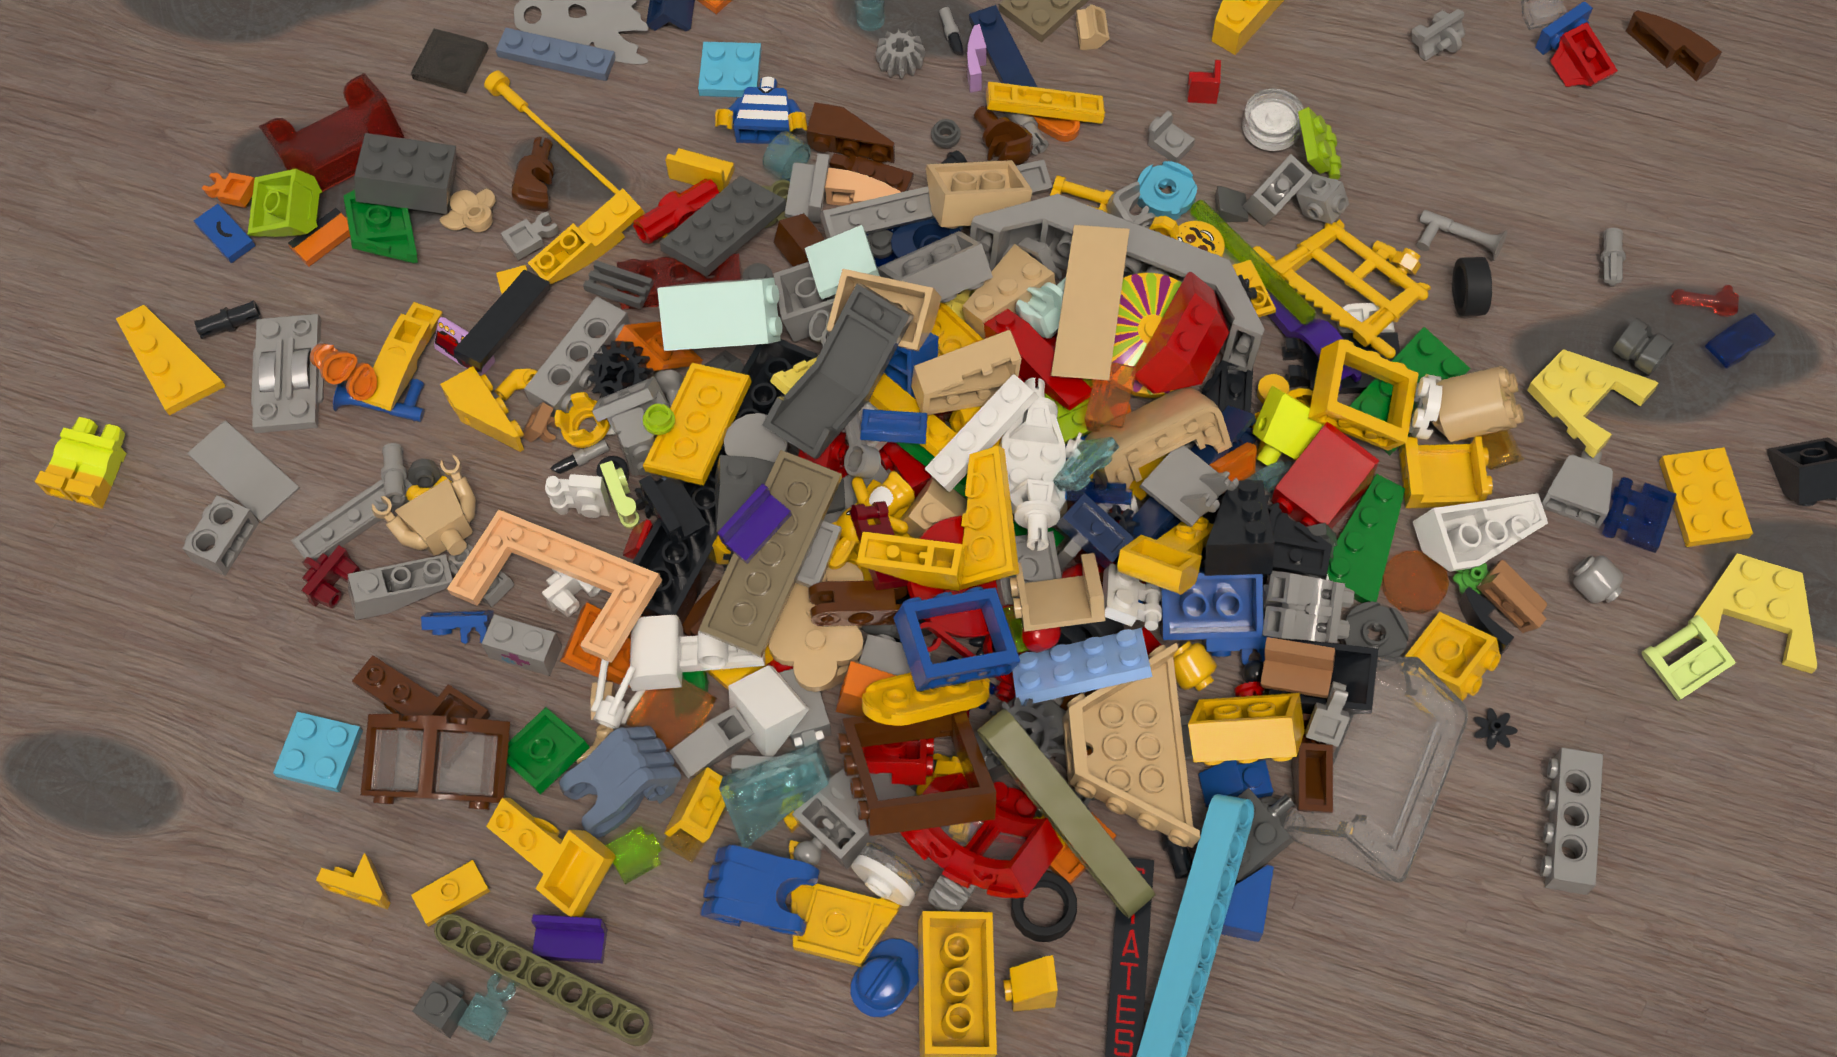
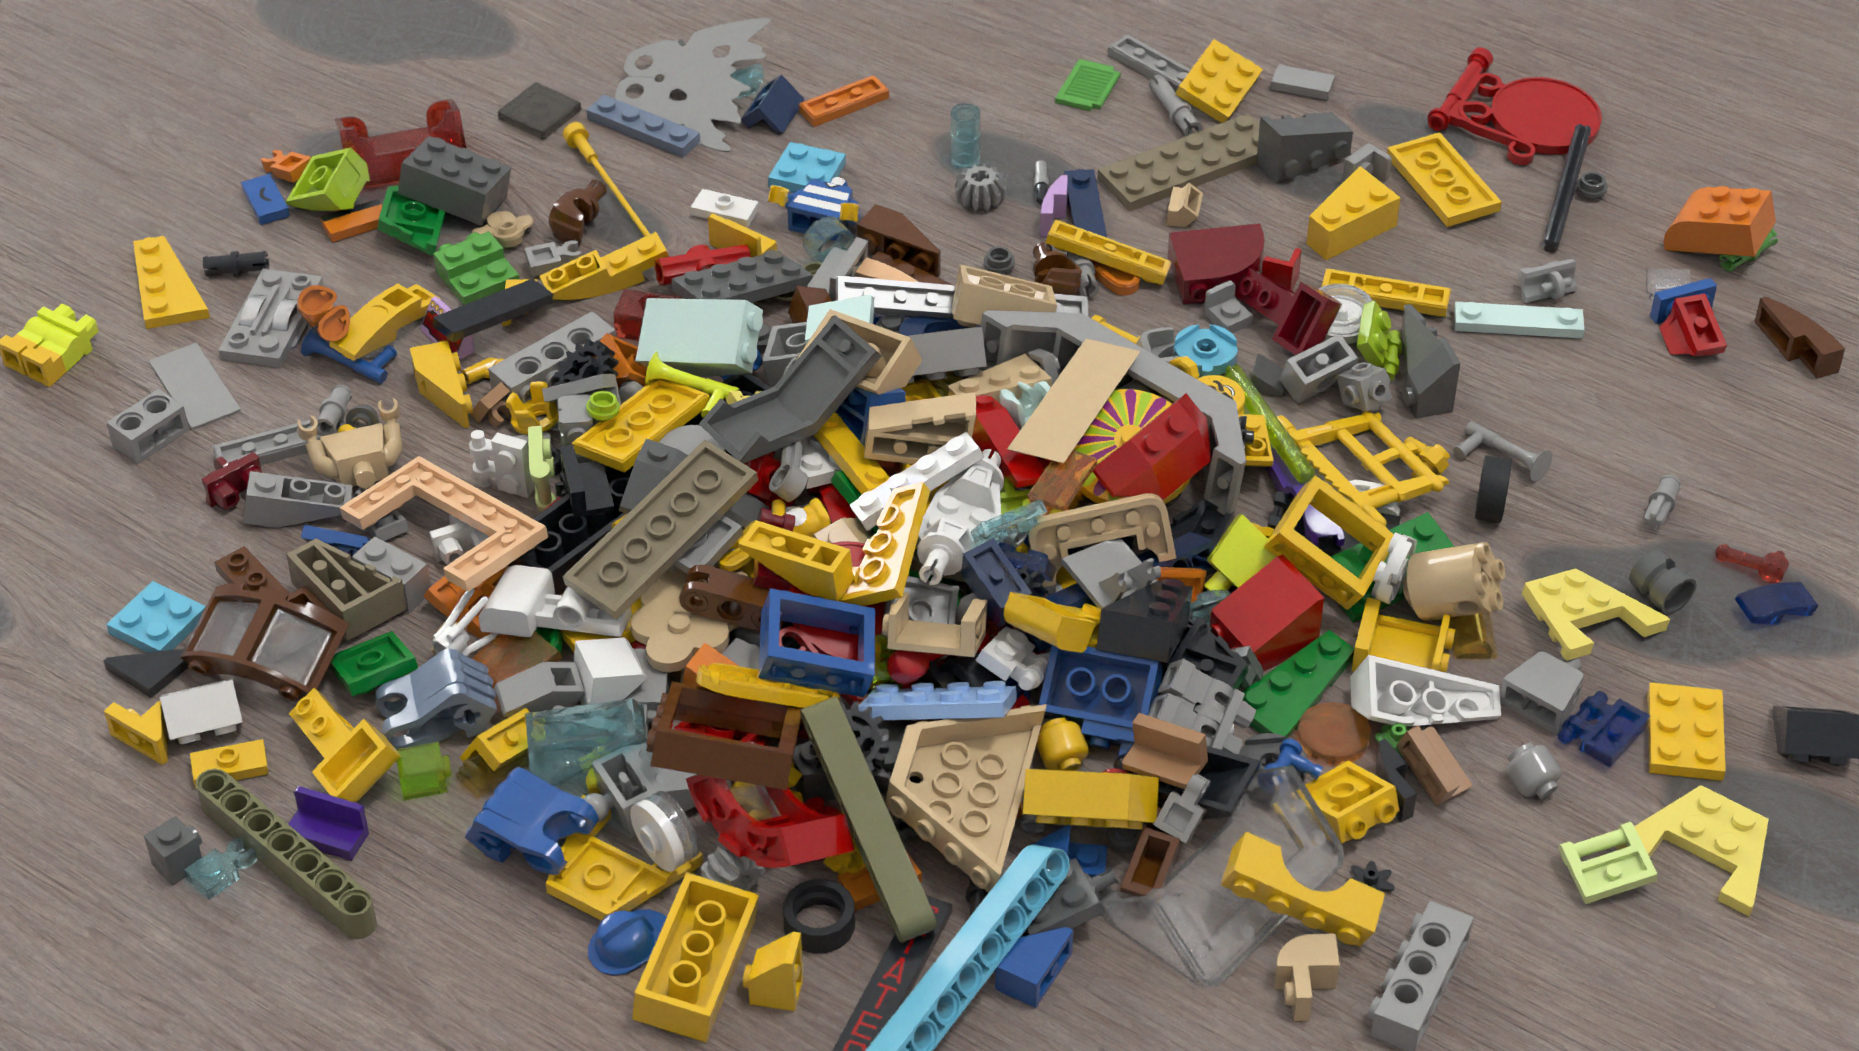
camera: 15 degrees right, 20 degrees down
dark grey tile [583,261,654,309] -> none
dark purple panel [718,484,792,564] -> none
blue tile [860,409,928,444] -> none
none -> black tile [103,649,189,698]
none -> white slope [160,678,243,744]
none -> dark tan wedge [286,539,407,641]
none -> bright green plate [433,231,520,305]
none -> neon yellow piece [645,351,739,418]
none -> white plate [691,189,759,228]
none -> dark red brick [1167,223,1265,305]
none -> yellow arch [1221,832,1385,947]
none -> dark red plate [1235,268,1342,355]
none -> blue piece [1260,739,1323,792]
none -> tan brick [1274,934,1340,1021]
none -> yellow plate [1321,269,1451,317]
none -> dark grey wedge [1401,304,1461,419]
none -> light aqua plate [1454,302,1584,339]

